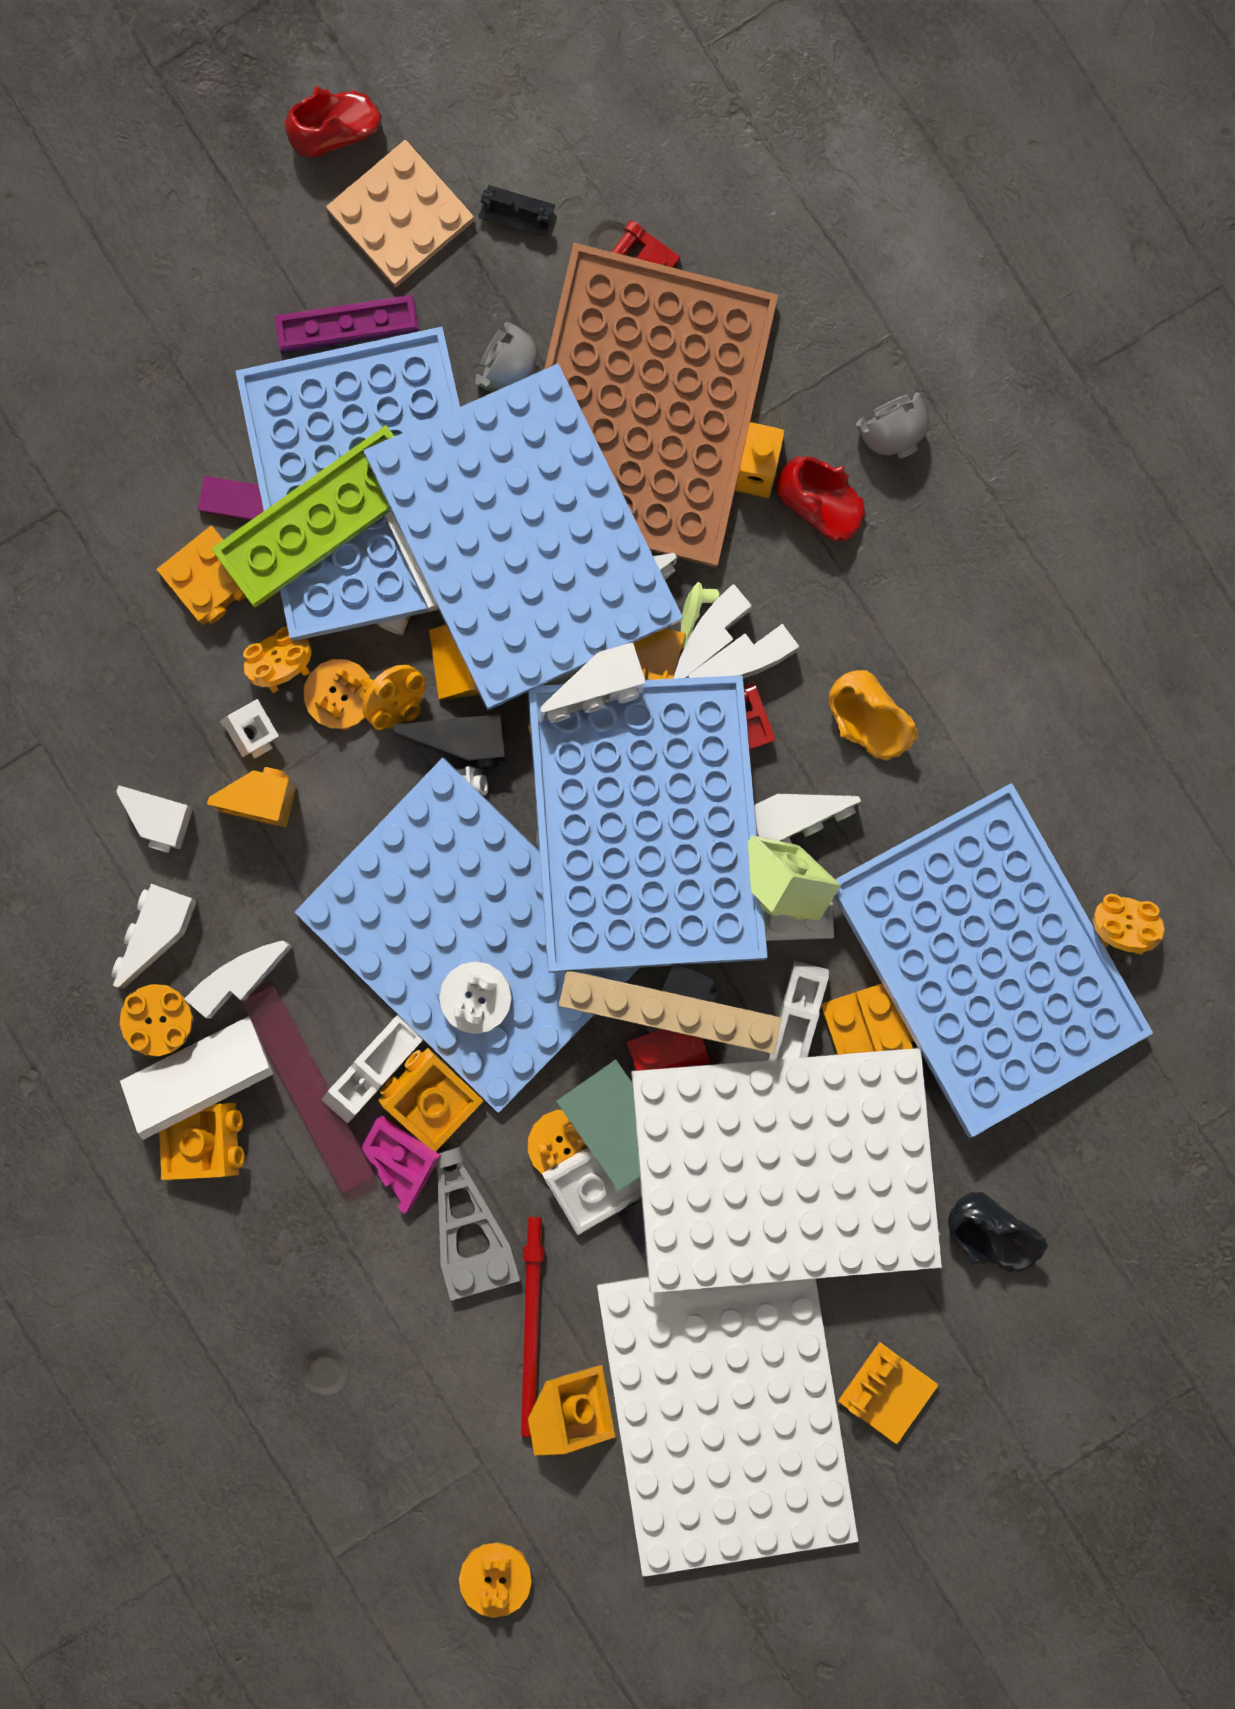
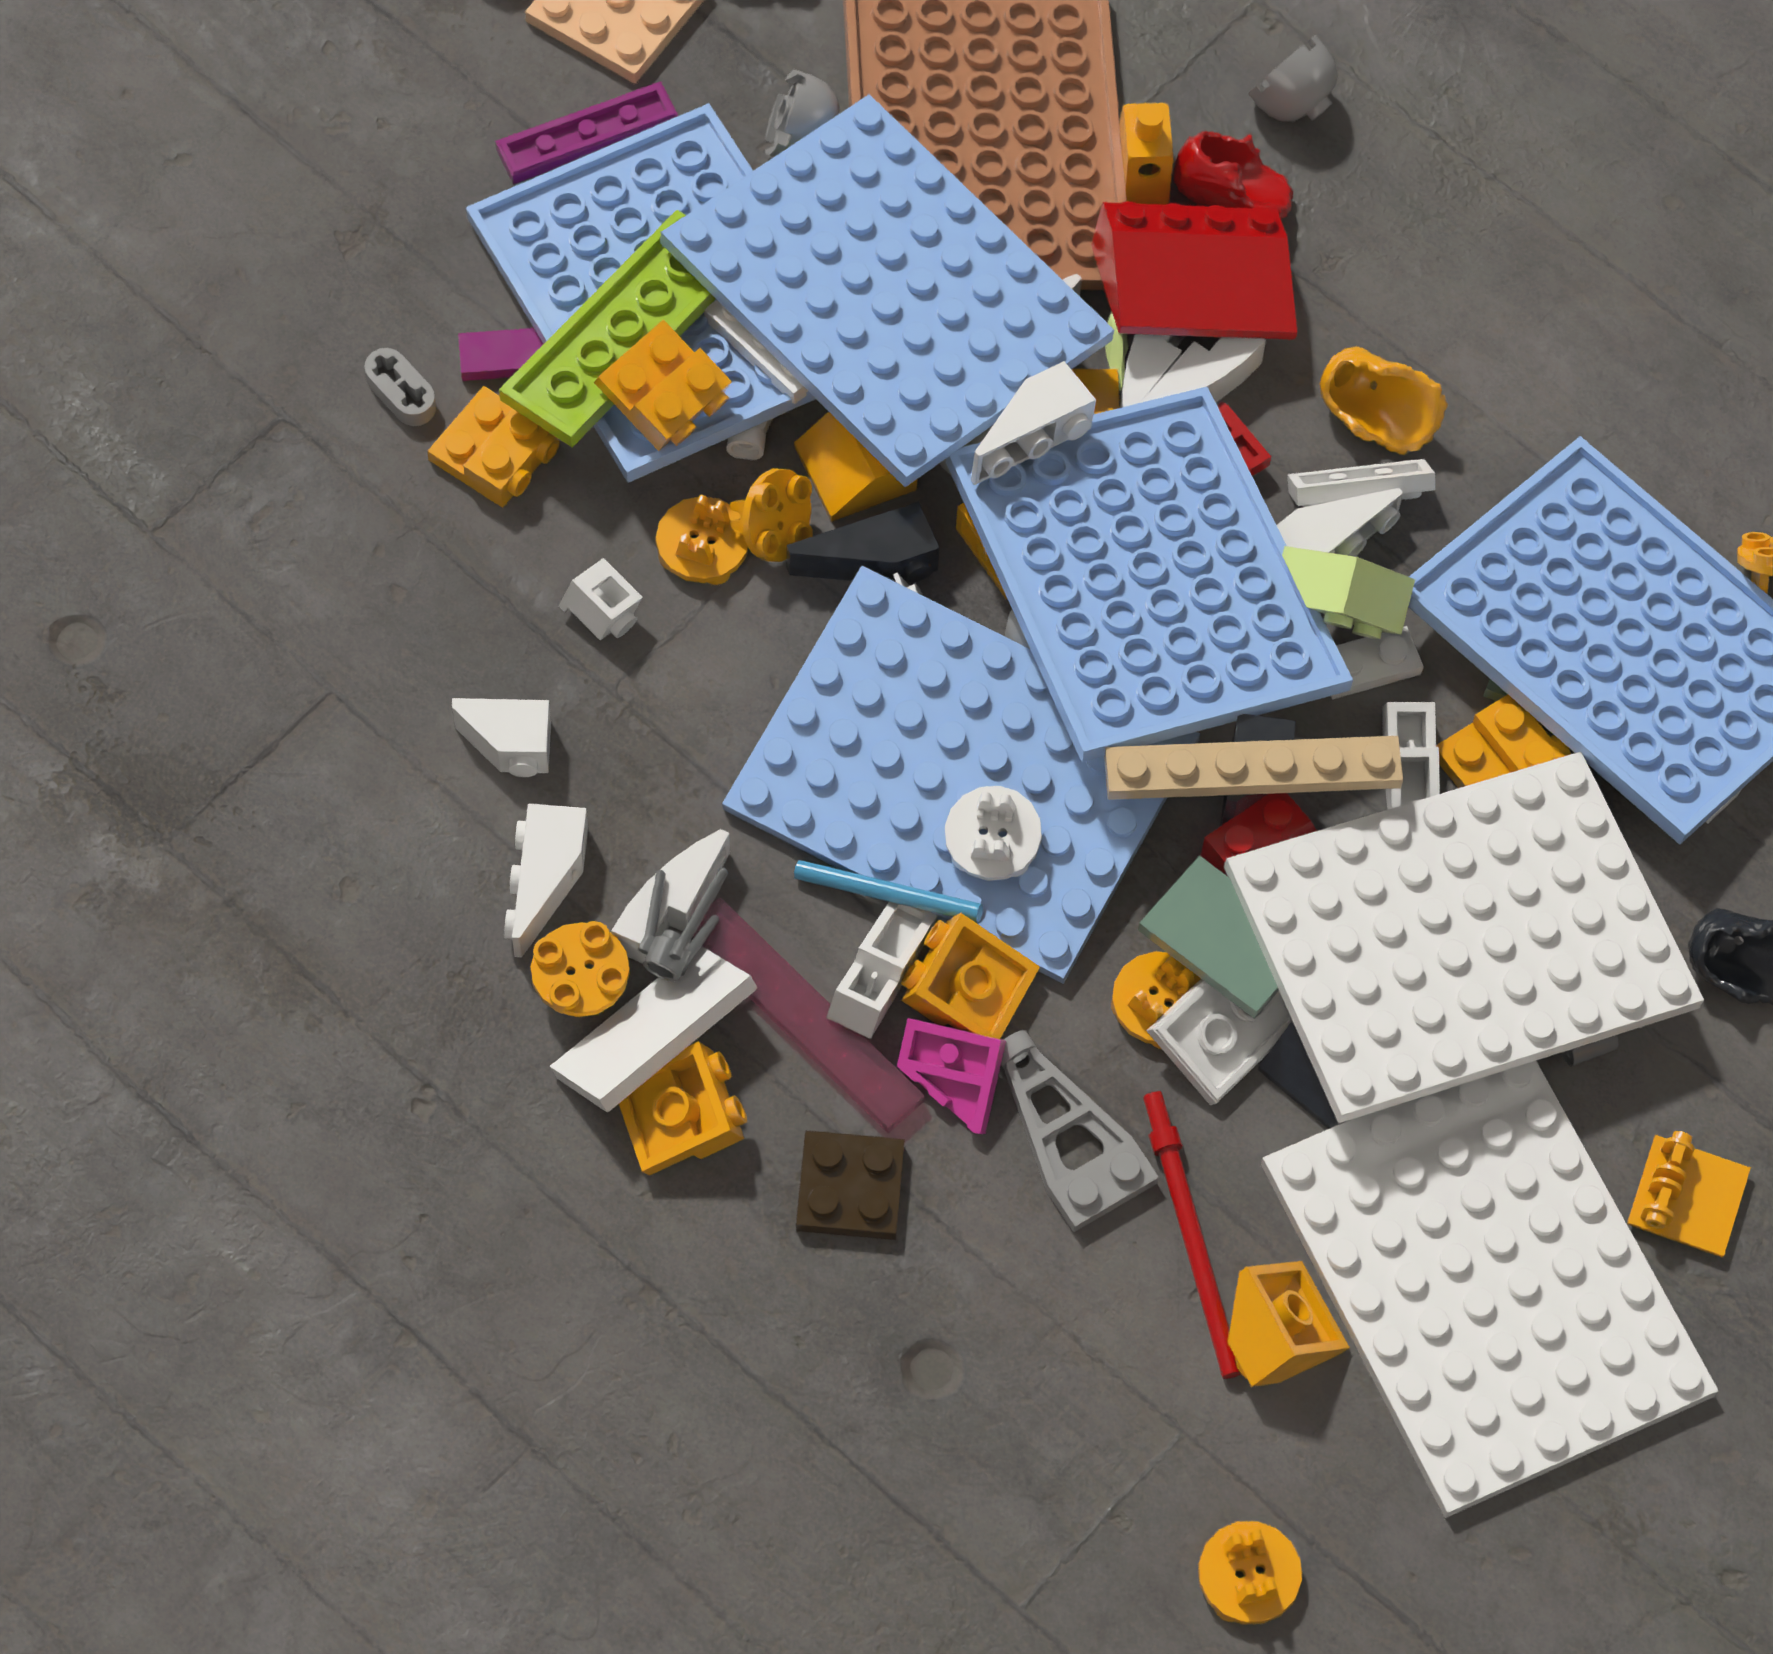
camera: 15 degrees left, 20 degrees down
light orange slope [207,767,297,828] -> none
light orange plate [243,627,312,693] -> none
none -> light grey beam [365,348,436,426]
none -> light orange plate [594,319,732,451]
none -> dark grey plant [638,868,728,981]
none -> dark azure bar [794,860,983,923]
none -> dark brown plate [796,1130,905,1240]
none -> red slope [1091,201,1297,340]
none -> white plate [1288,459,1435,508]

